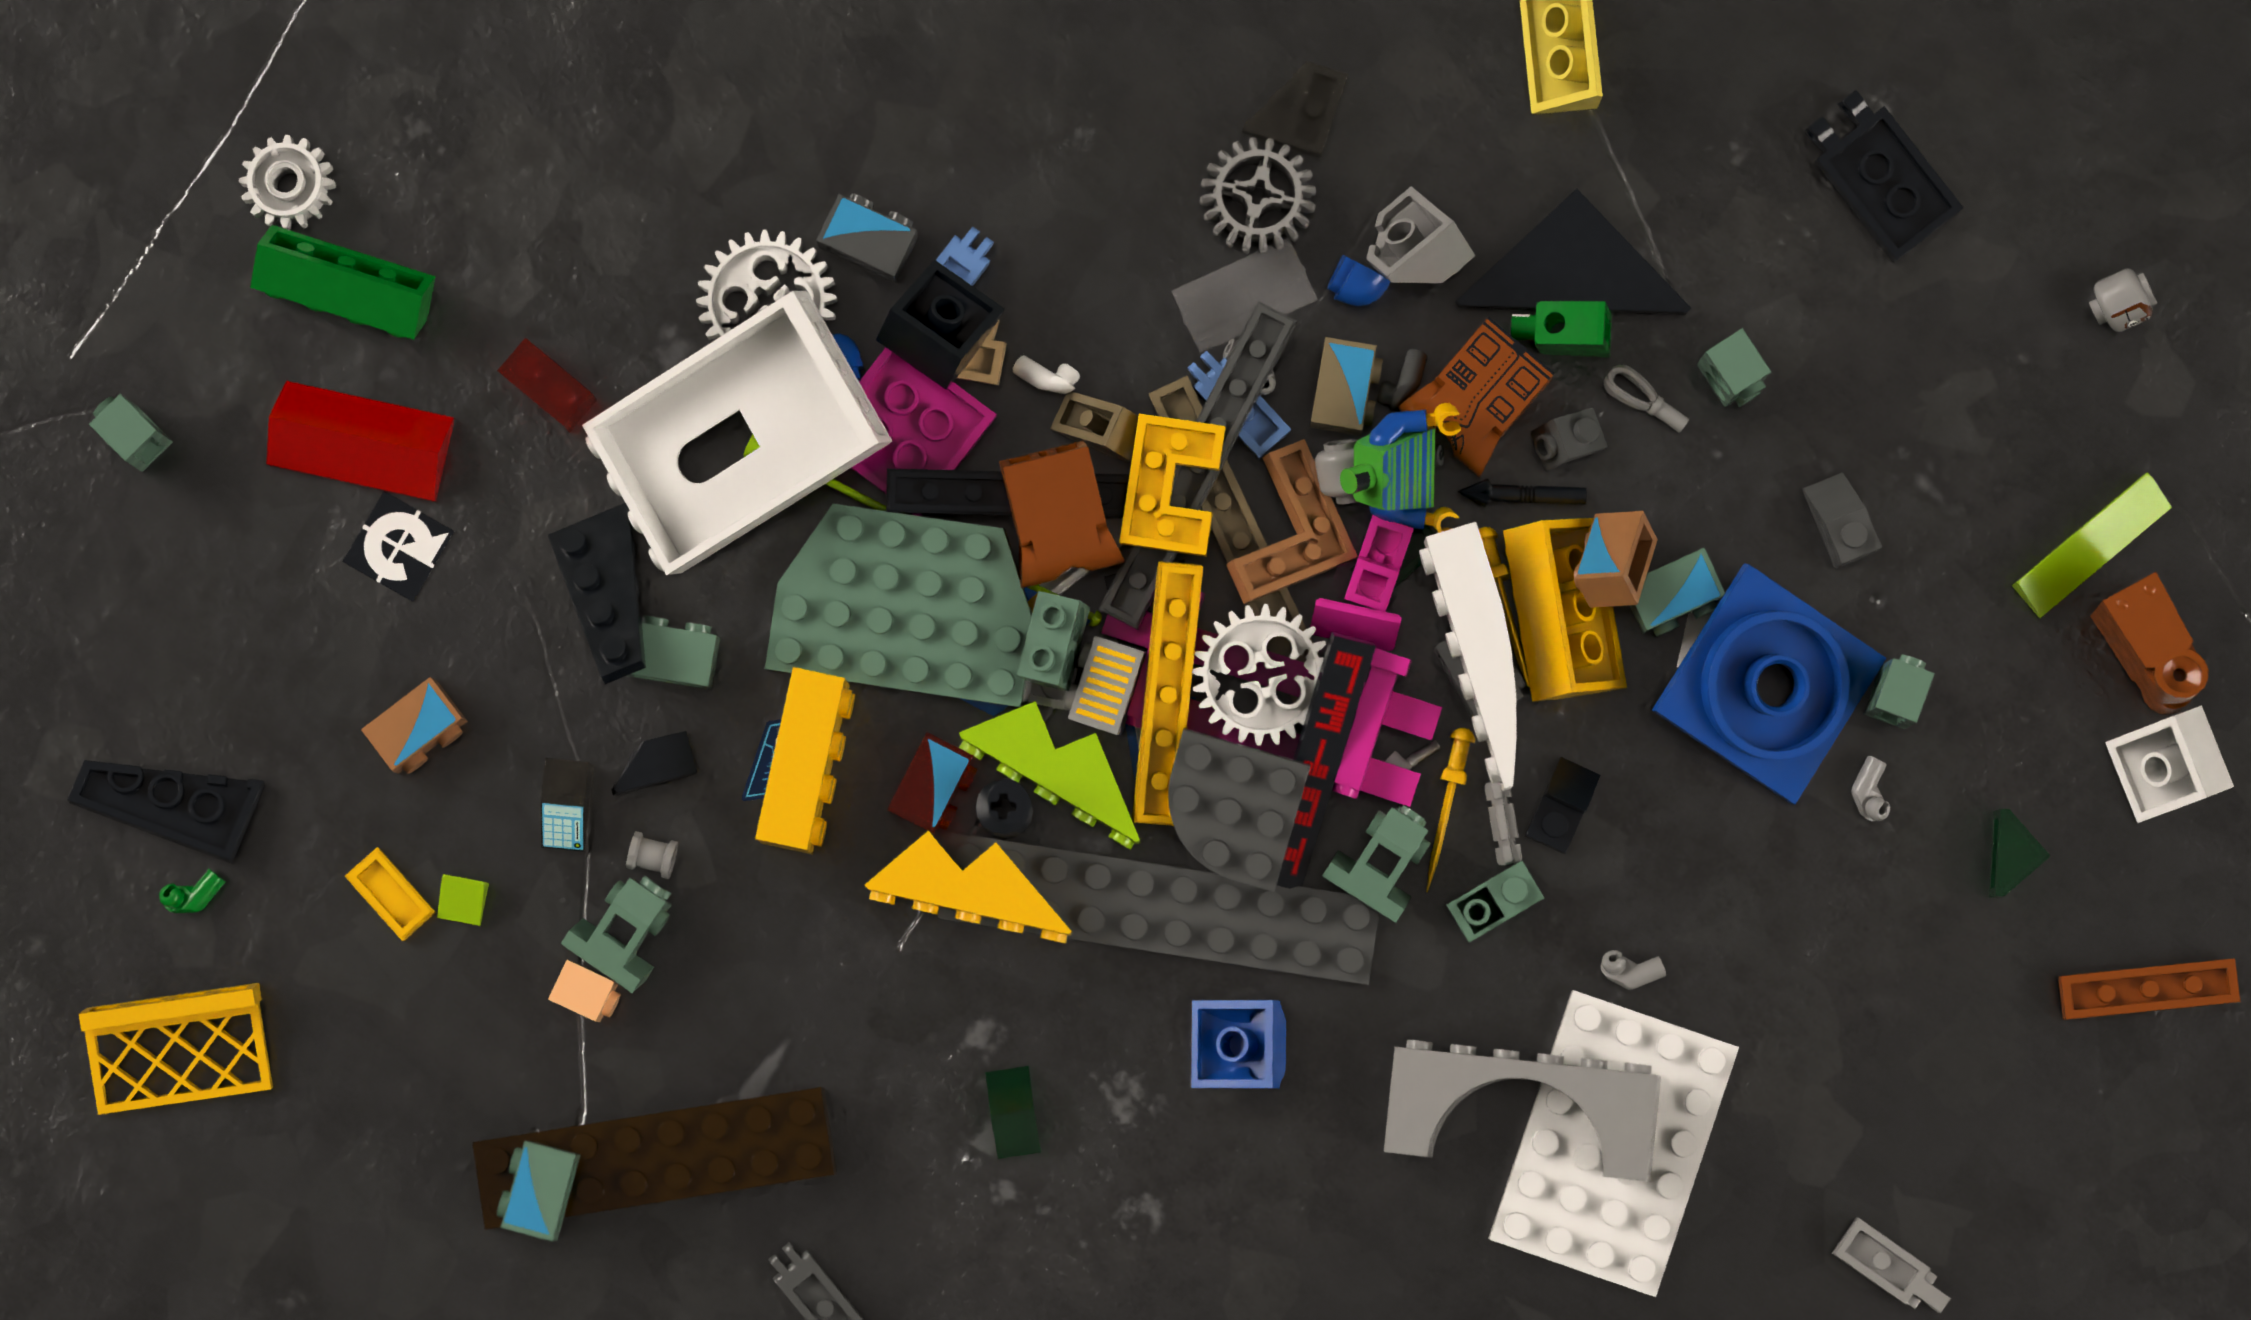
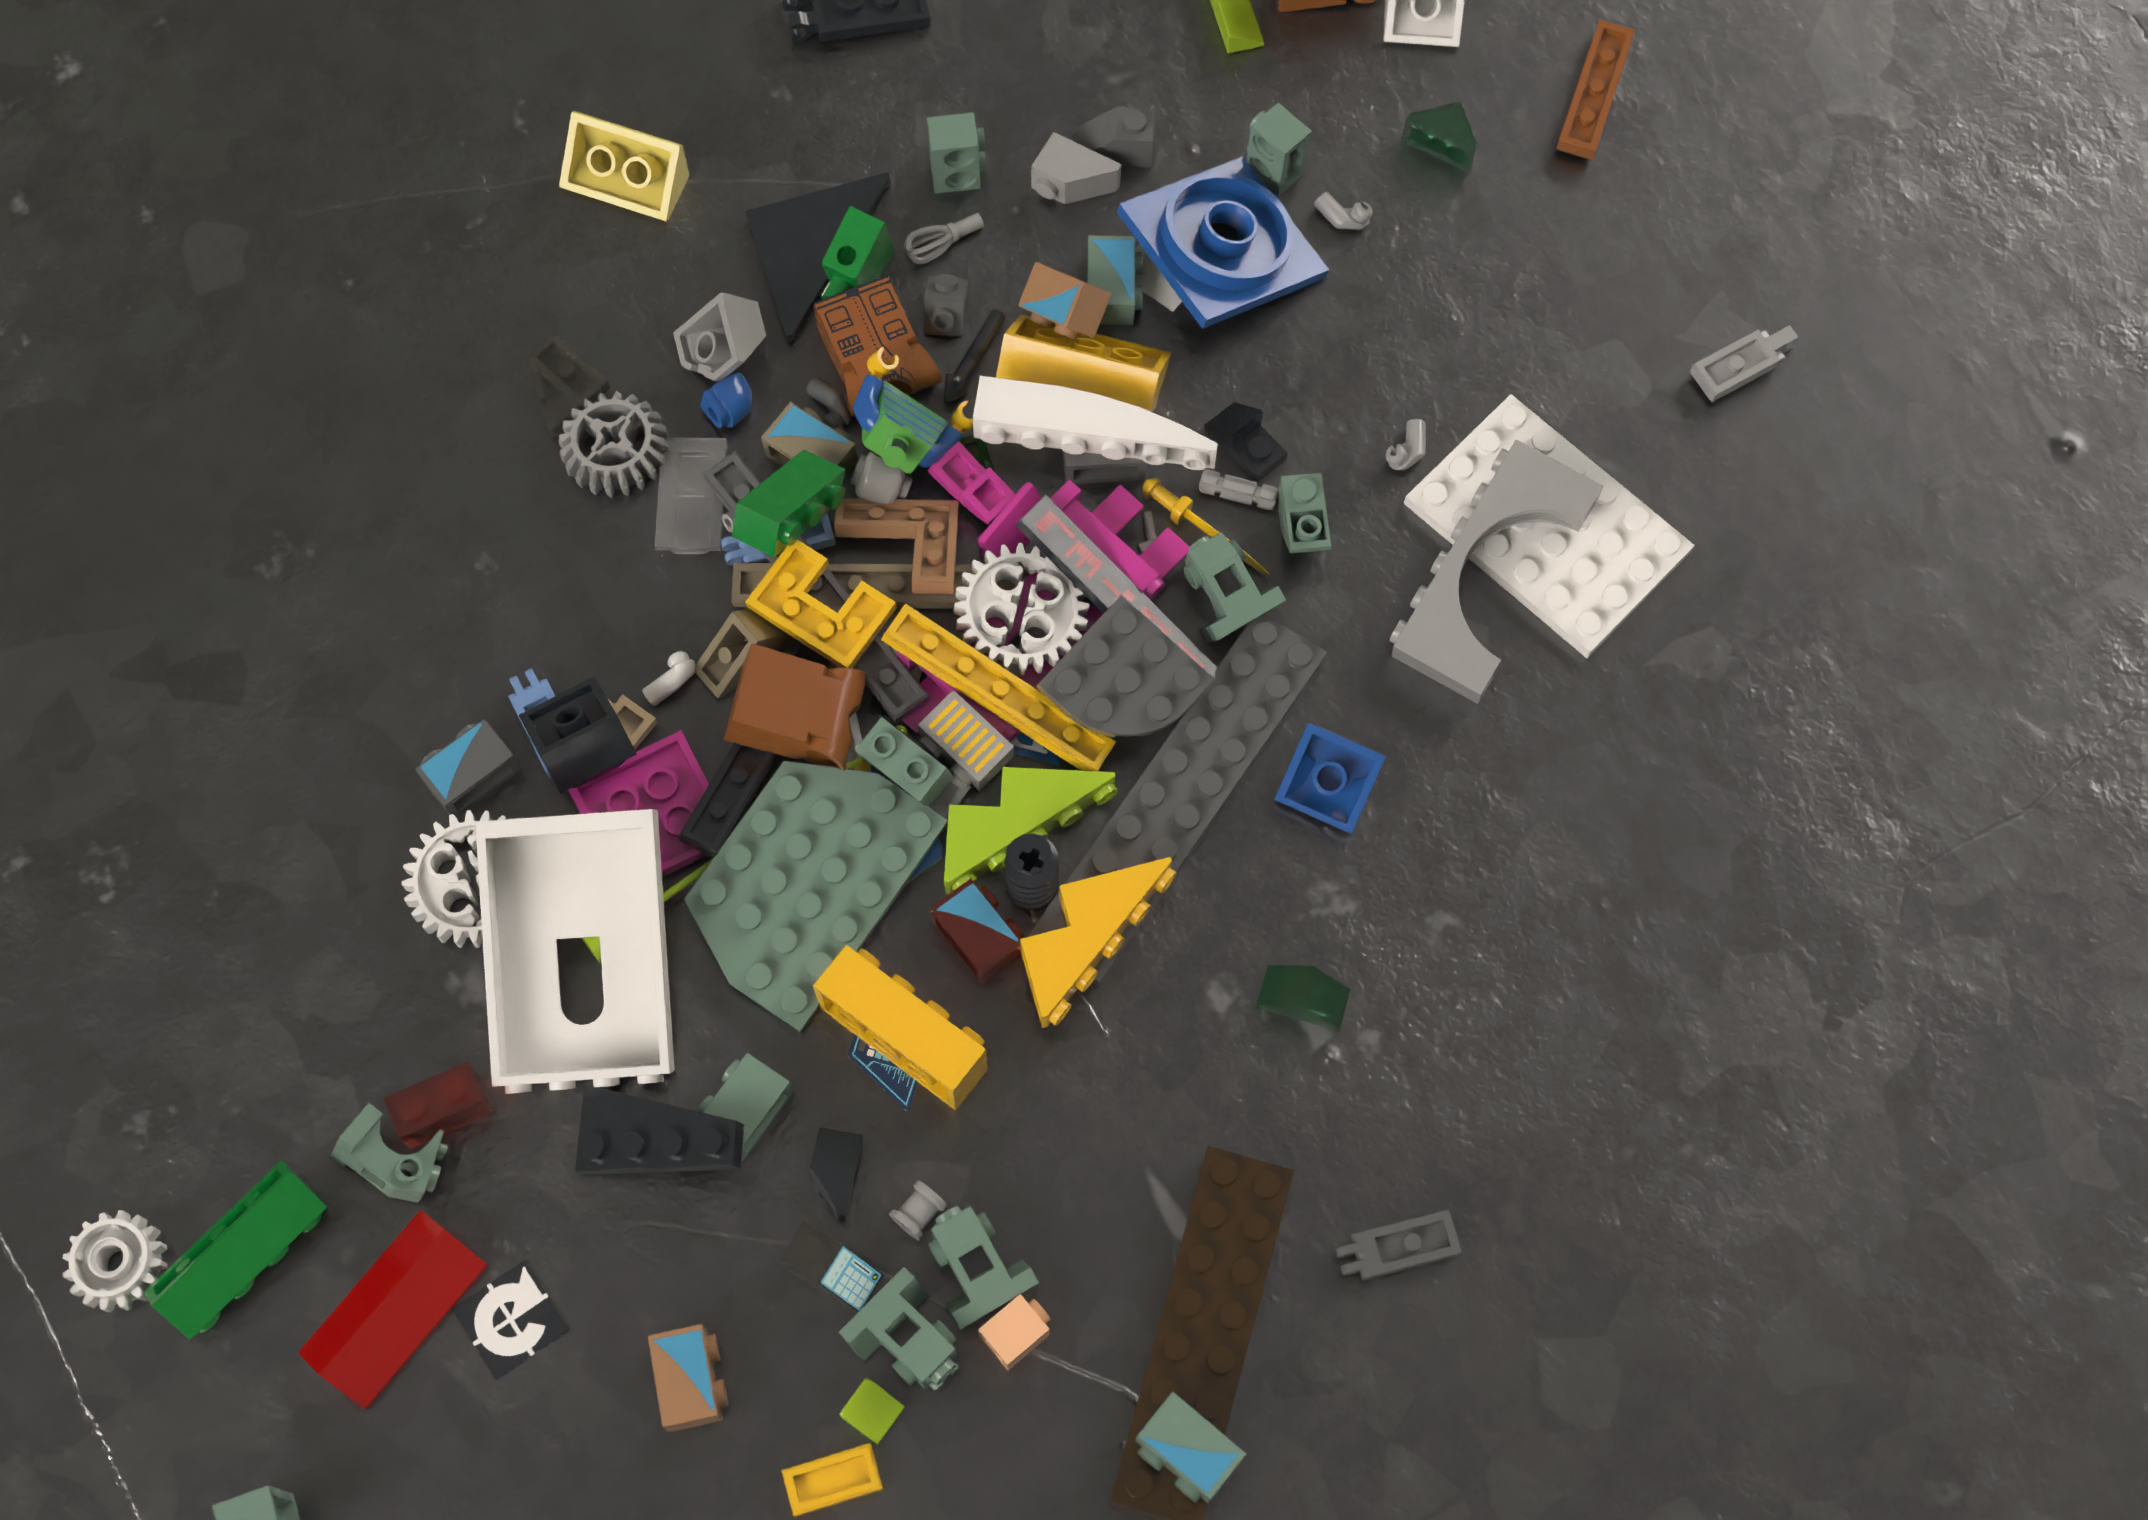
camera: 70 degrees left, 15 degrees down
none -> sand green tile [330,1103,448,1203]
none -> green brick [732,449,845,557]
none -> sand green tile [839,1267,960,1392]
none -> light grey slope [1031,132,1121,204]

